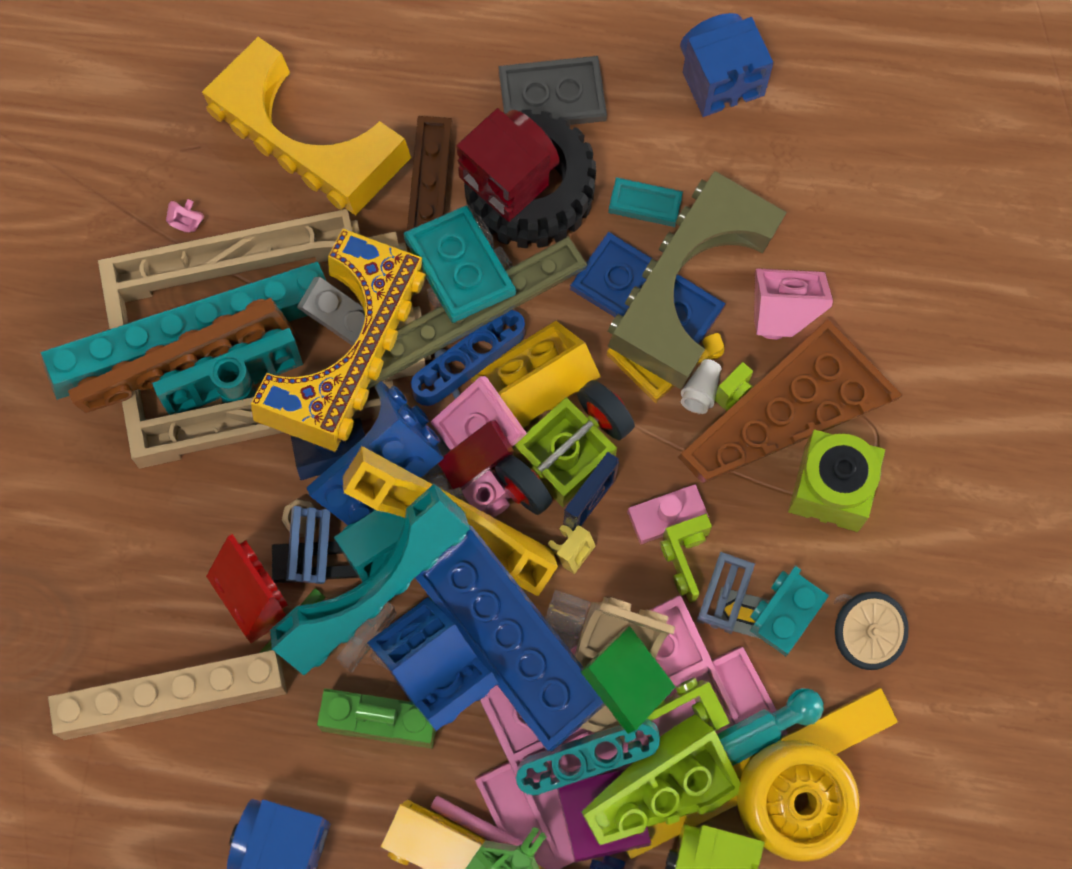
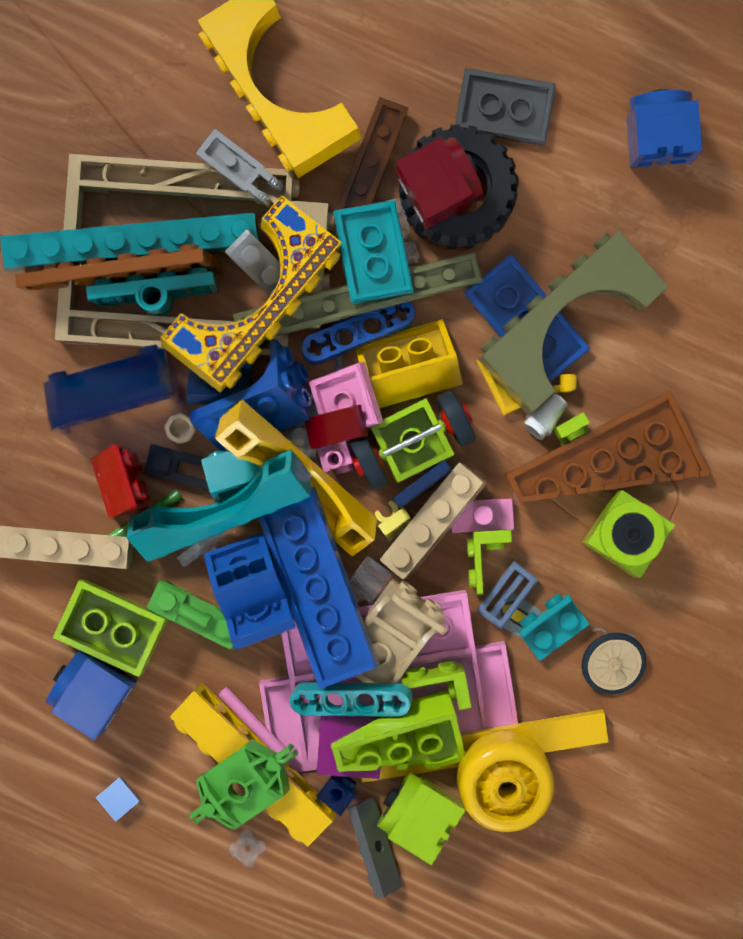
camera: 20 degrees right, 15 degrees up
bright pink piece [166,199,204,232] -> none
medium blue tile [286,506,330,584] -> none
green tile [580,626,676,734] -> none
teal tile [608,177,683,227] -> none
teal piece [717,688,824,766] -> none
bright pink slope [754,269,833,340] -> none
none -> clear blue windscreen [43,345,184,435]
none -> lime brick [53,579,169,677]
none -> light grey hinge [196,129,284,206]
none -> tan brick [380,462,487,580]

